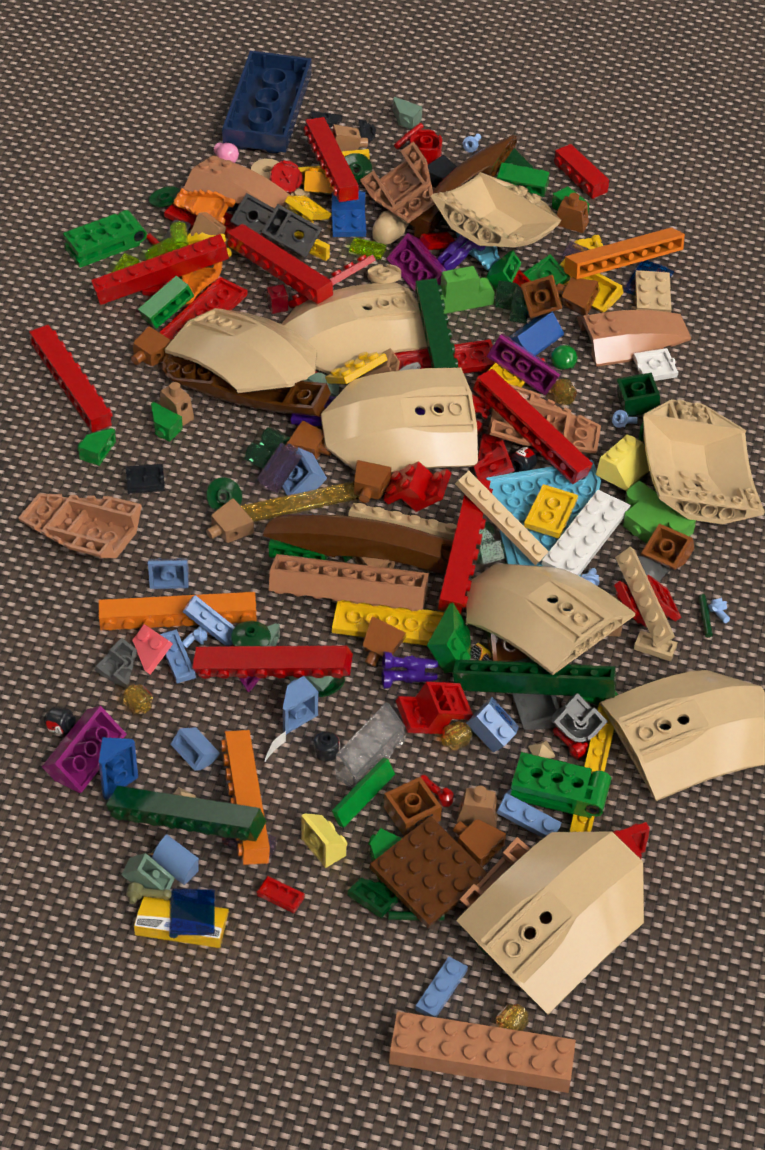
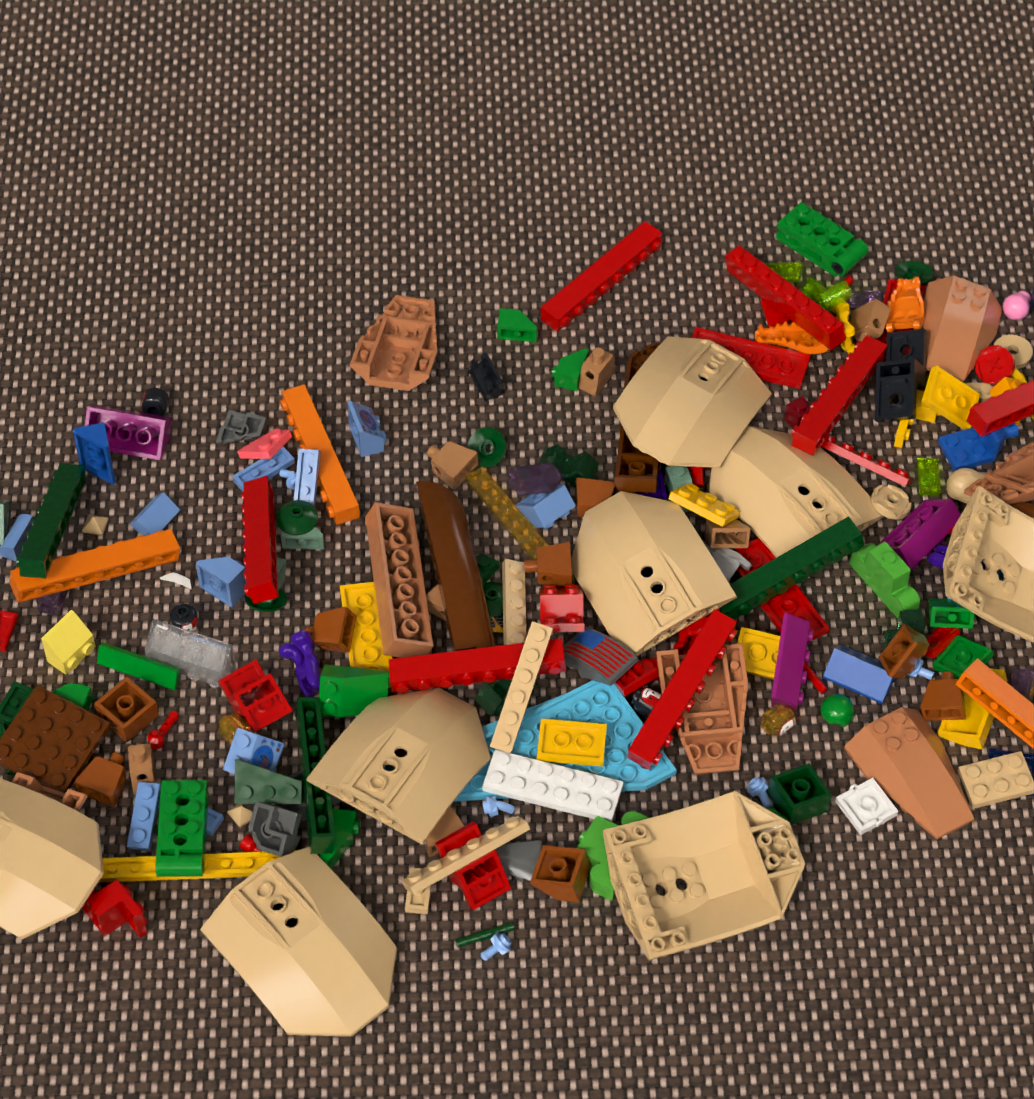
camera: 75 degrees right, 5 degrees up
clear yellow head [123,684,153,714] -> none
dark orange torso [131,326,172,366] -> none
green brick [138,276,194,329] -> none
light yellow slope [596,434,650,491] -> none
none -> dark green wing [235,759,303,804]
none -> dark grey slope [563,626,639,686]

